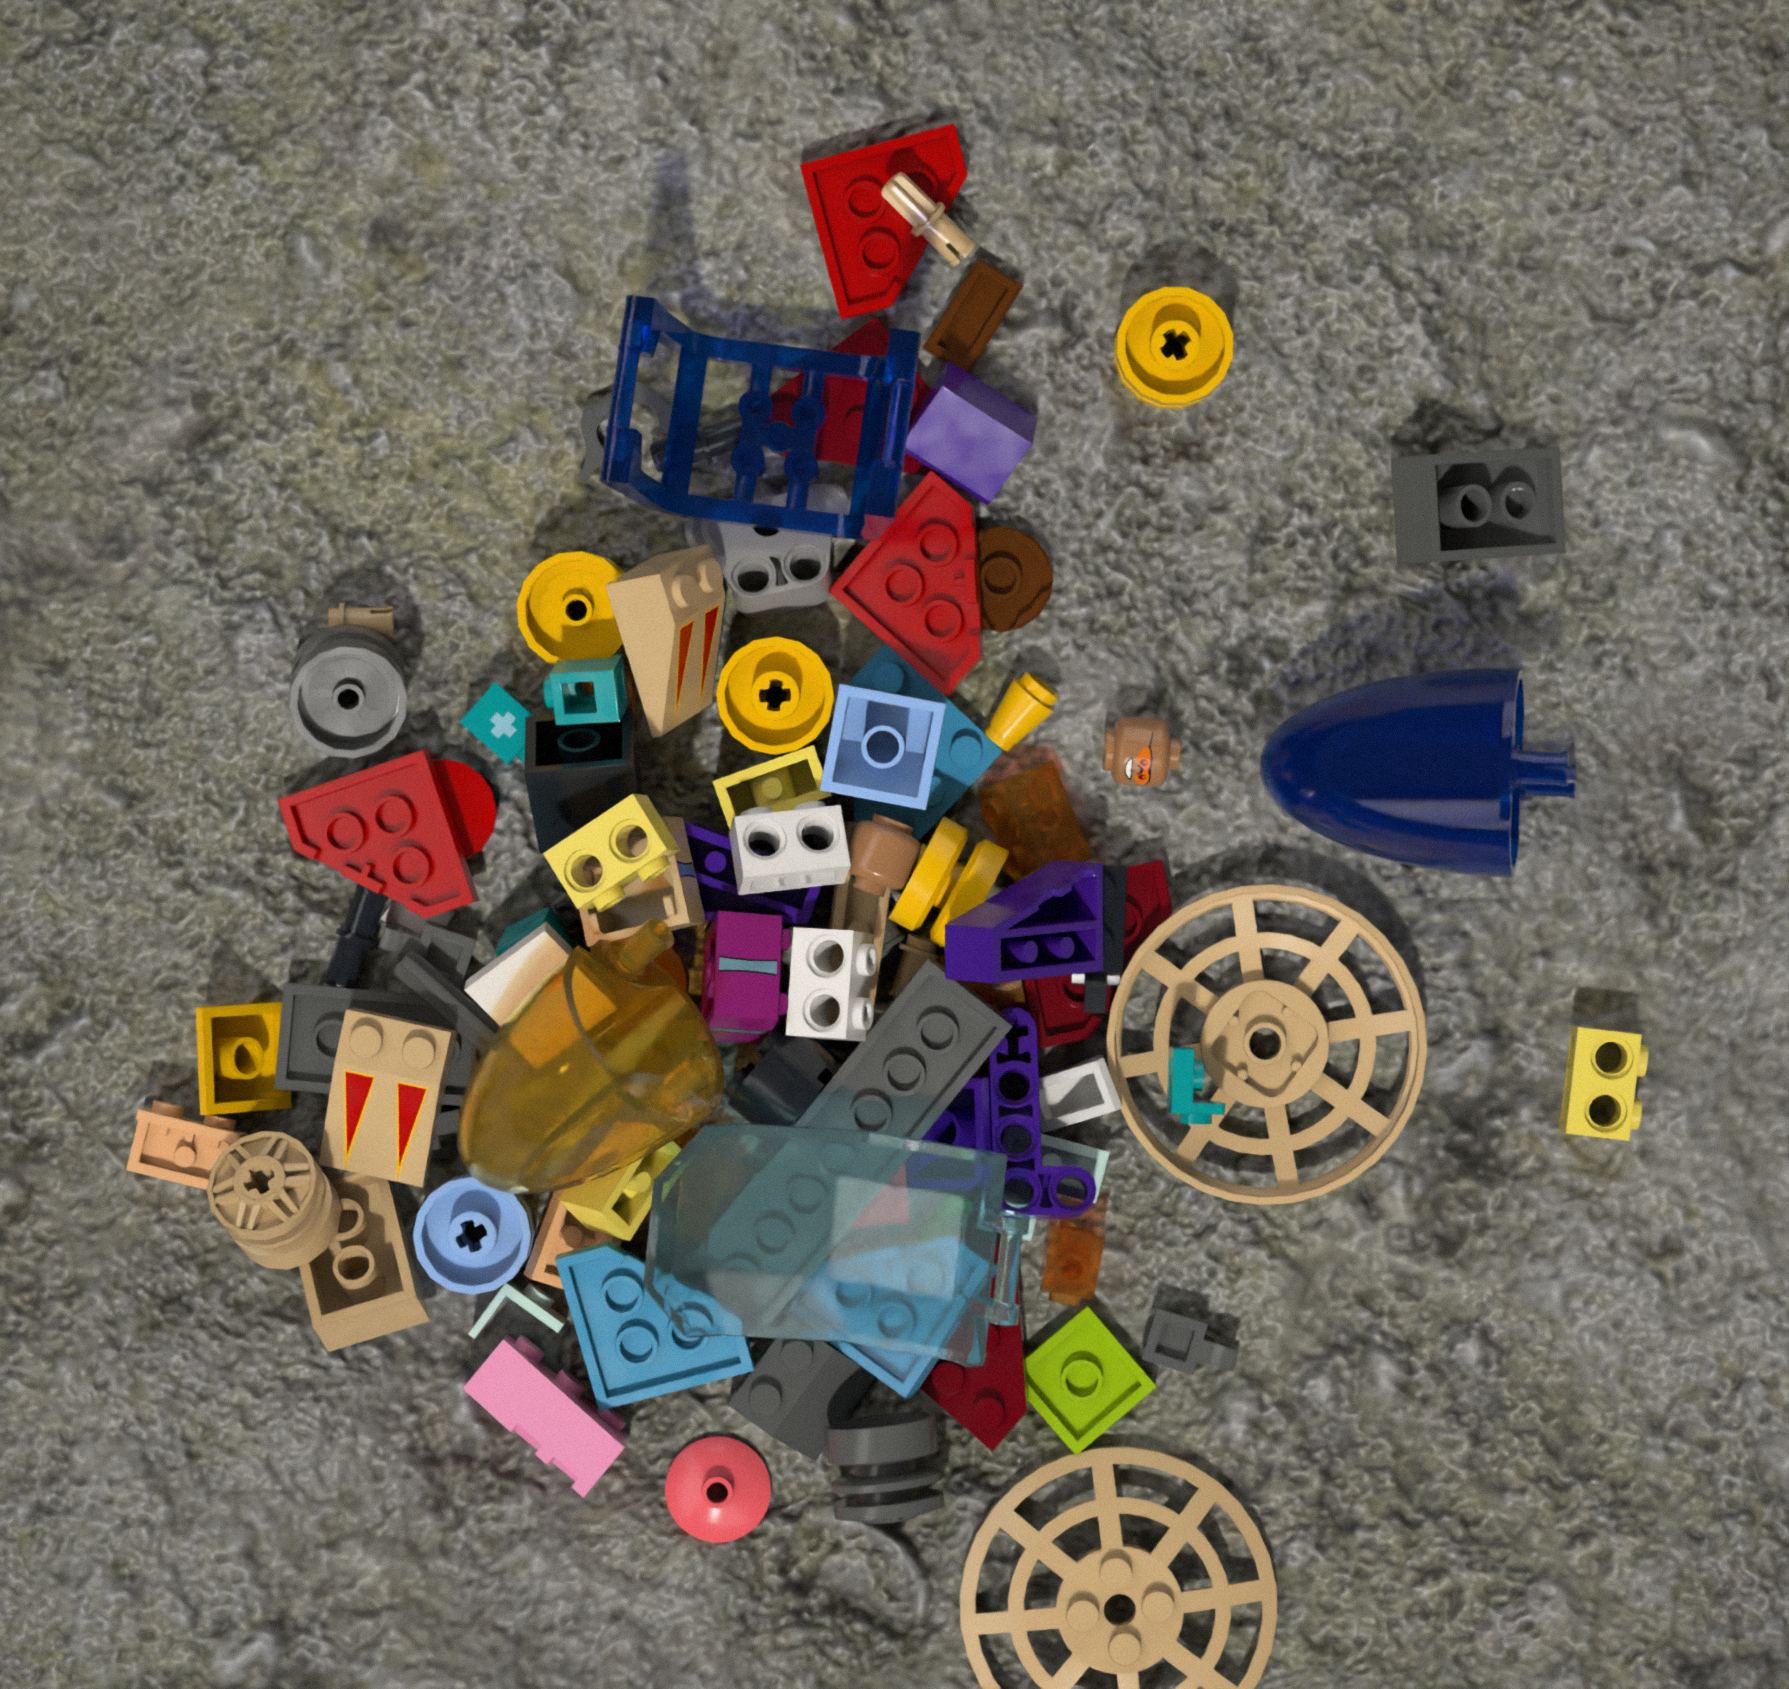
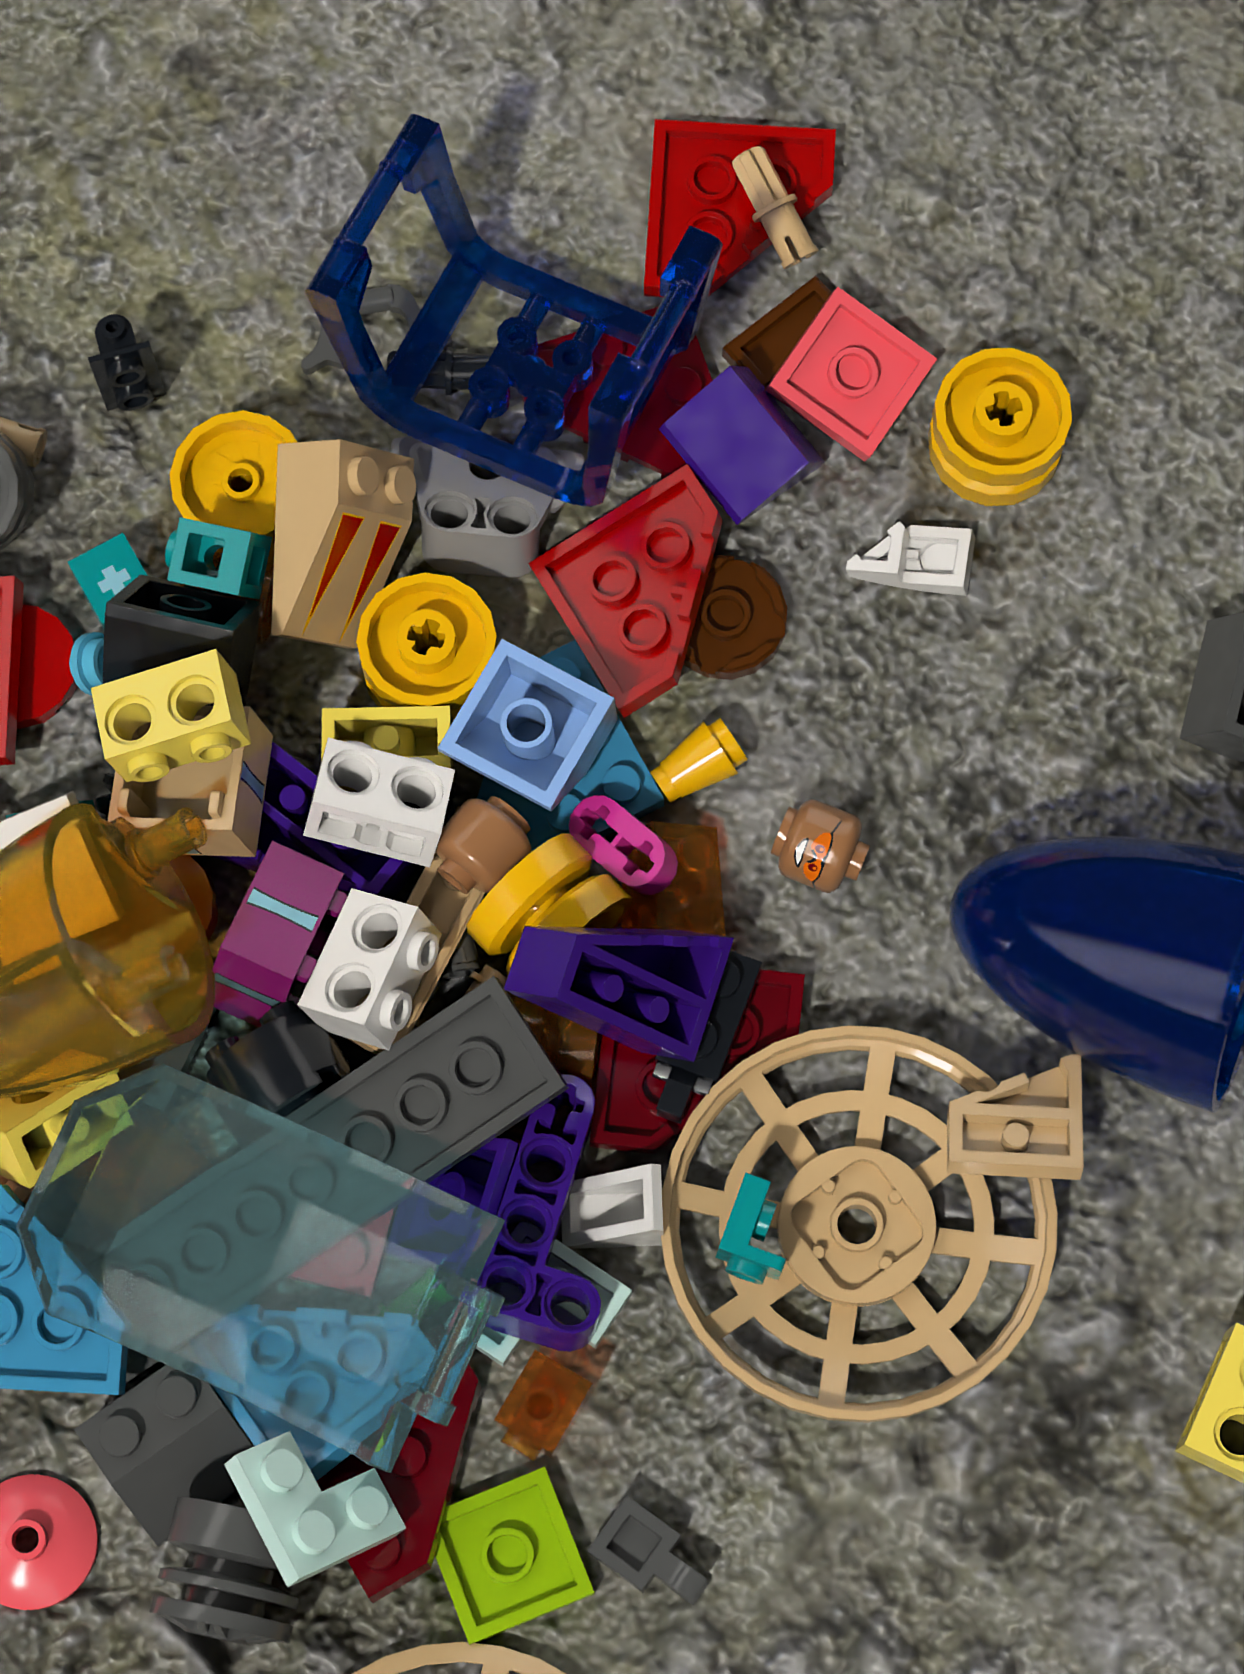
camera: 20 degrees right, 15 degrees down
none -> medium azure plate [69,632,104,695]
none -> black hinge [88,314,166,411]
none -> light aqua plate [224,1431,406,1588]
none -> dark pink beam [569,795,678,895]
none -> coral plate [765,287,937,462]
none -> white slope [846,521,976,596]
none -> tan wing [947,1054,1084,1180]

